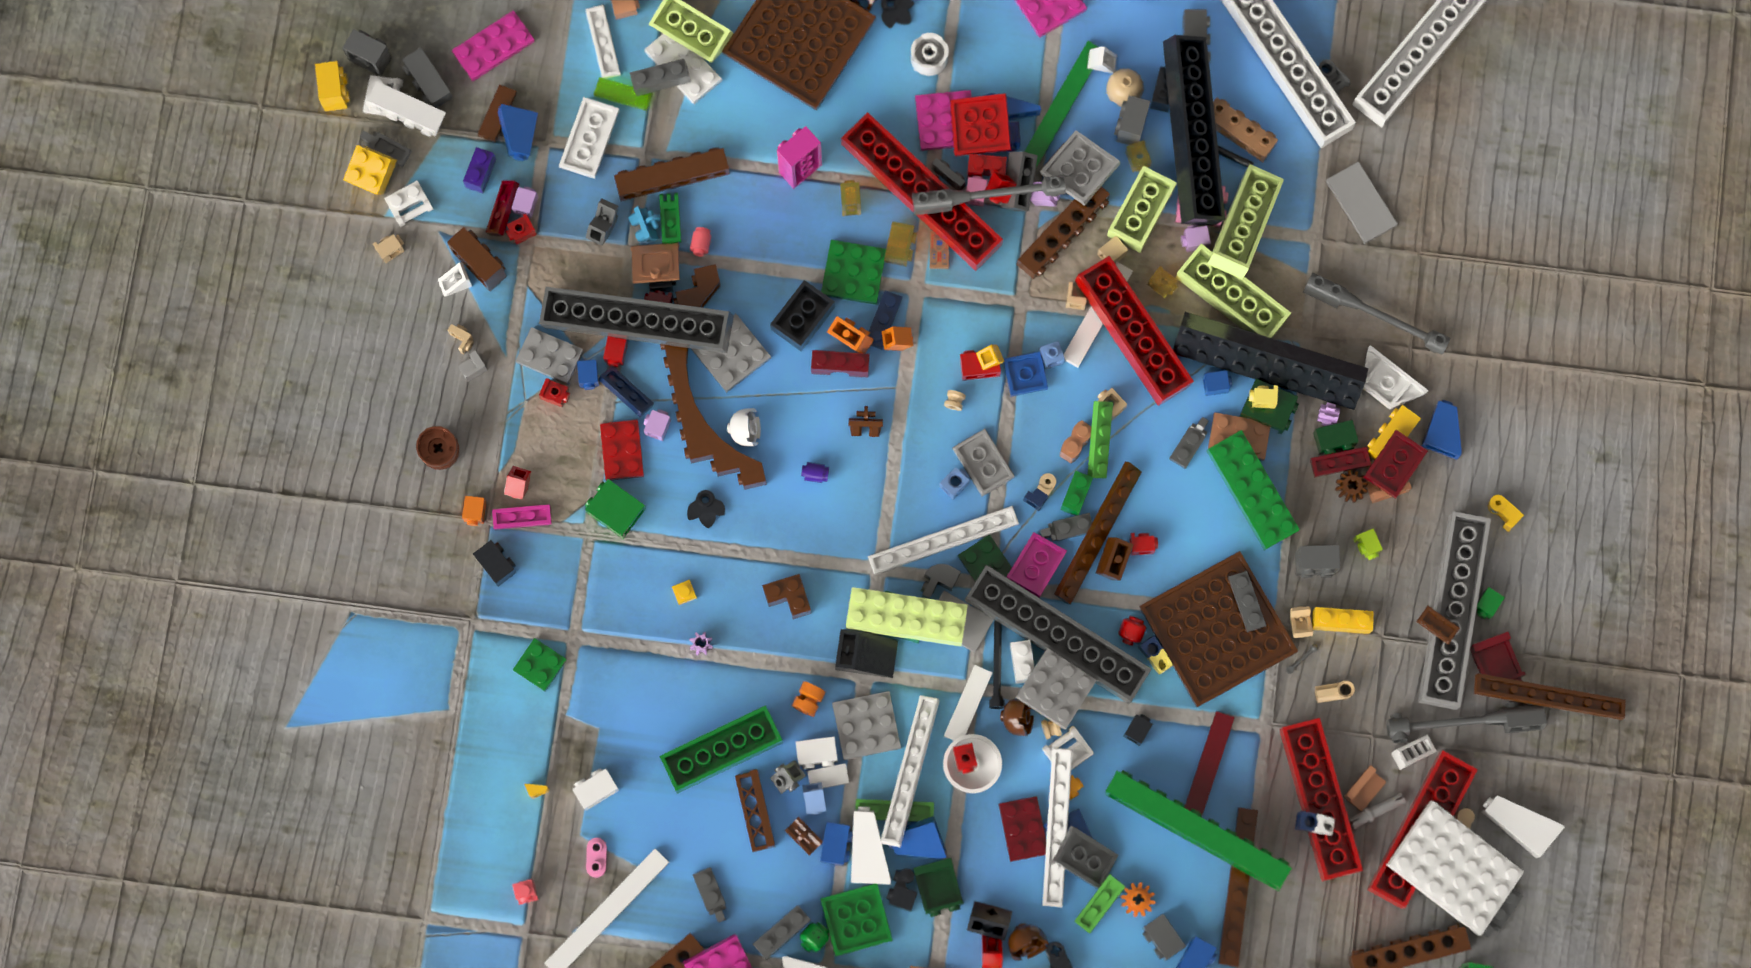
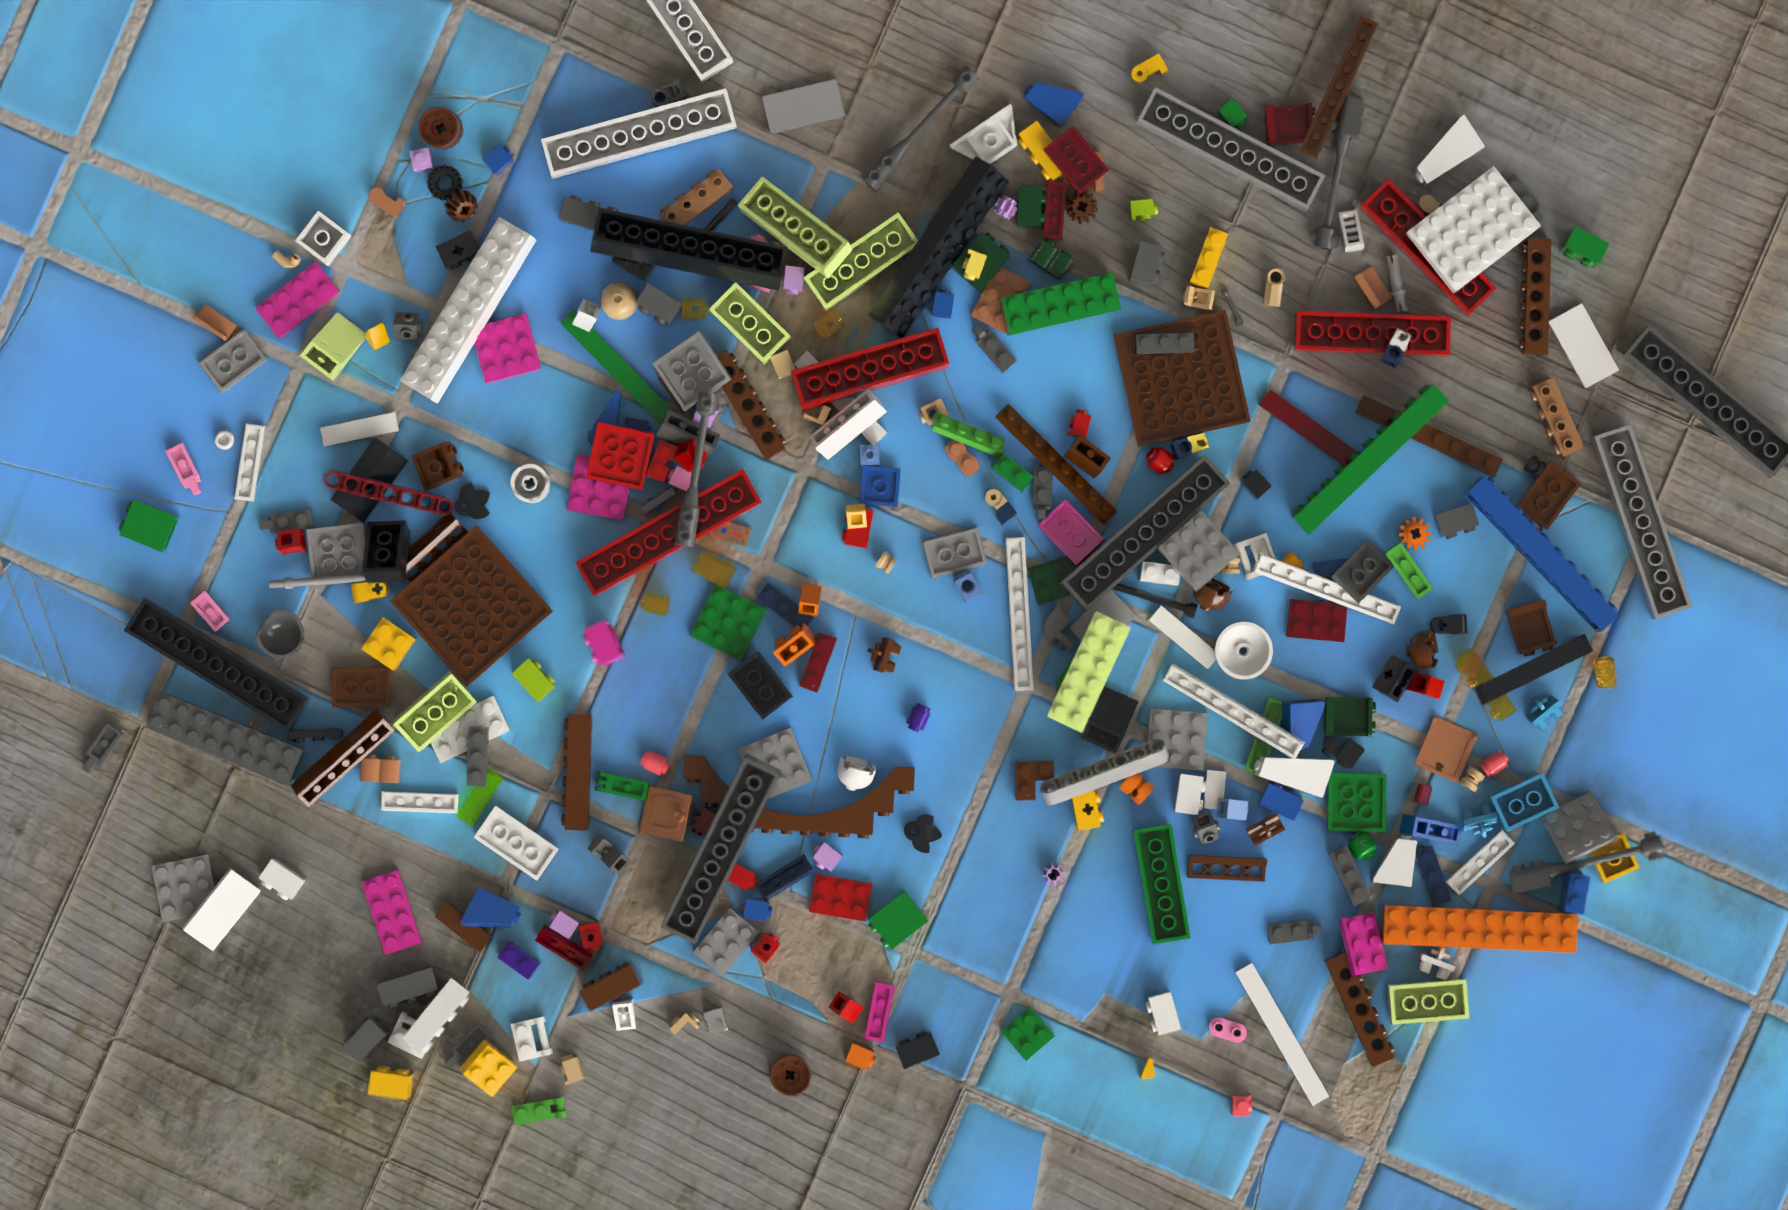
camera: 70 degrees left, 10 degrees up
dark azure hips [628,206,661,242] -> none
yellow plate [672,580,697,605] -> none
red brick [952,743,978,774] -> none
reddish brown plate [1416,605,1460,644] -> none
none -> bright green plate [511,1097,567,1125]
none -> lime brick [512,658,556,702]
none -> white brick [809,389,887,459]
none -> dark green brick [1028,238,1073,281]
none -> light grey beam [1040,739,1169,805]
none -> yellow brick [1072,790,1104,831]

